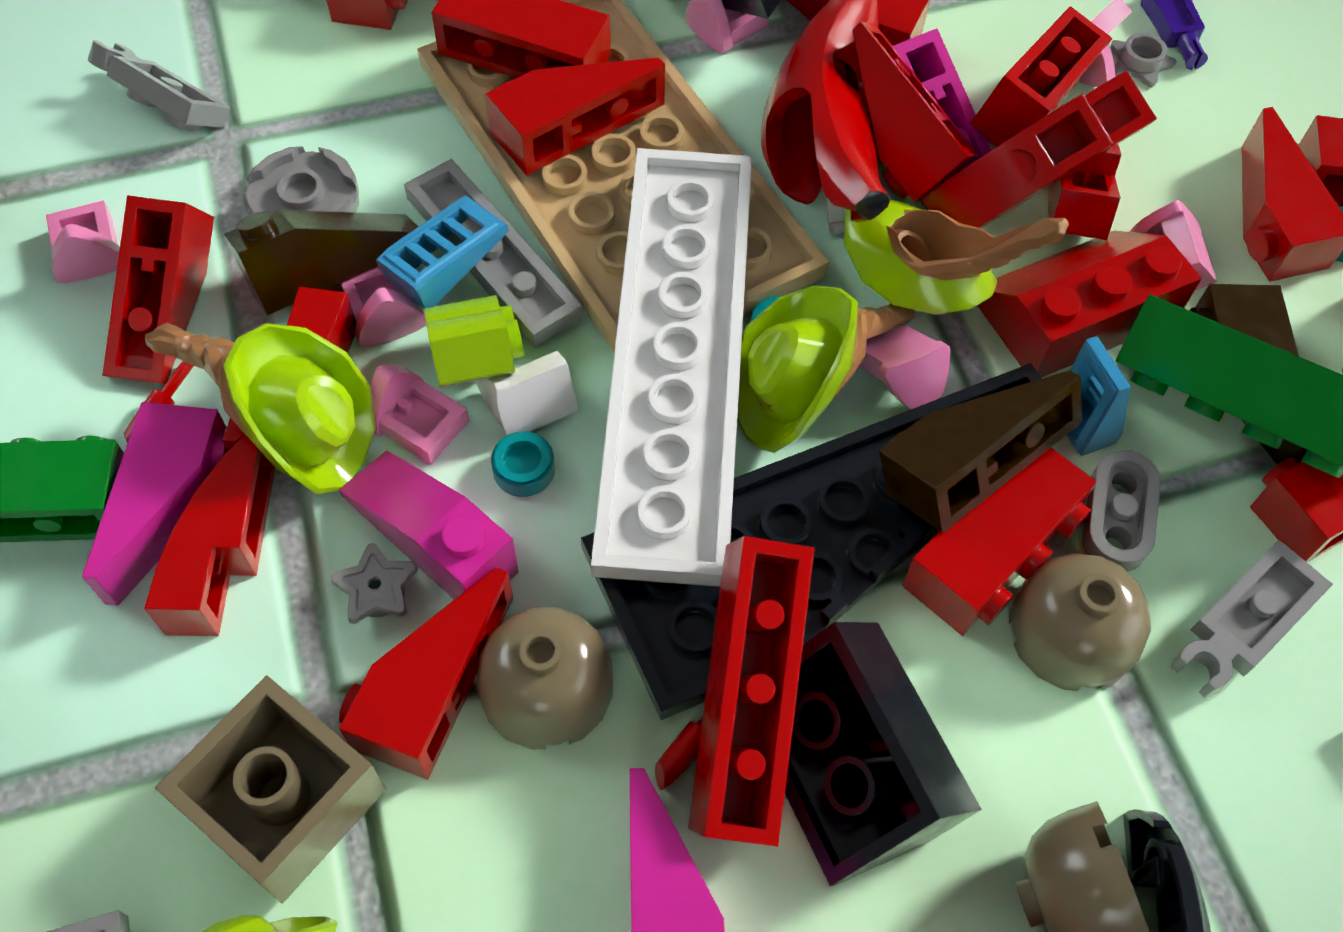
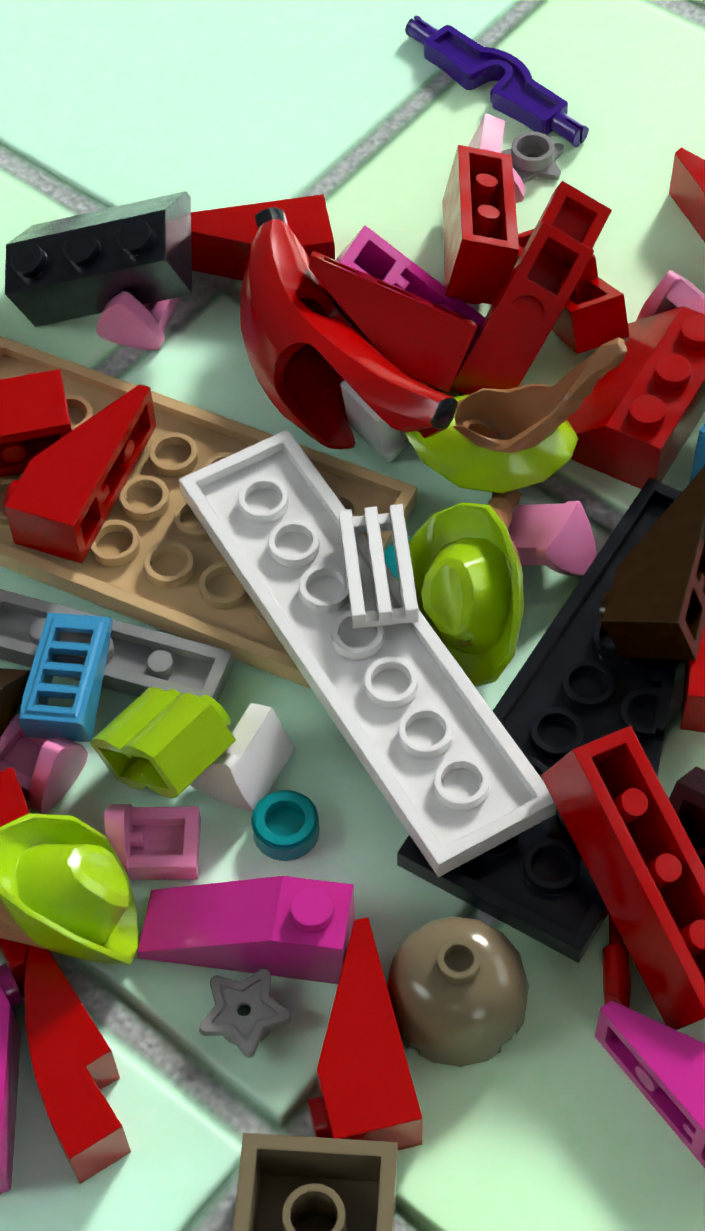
camera: 30 degrees left, 5 degrees down
none -> white tile [339,504,419,629]

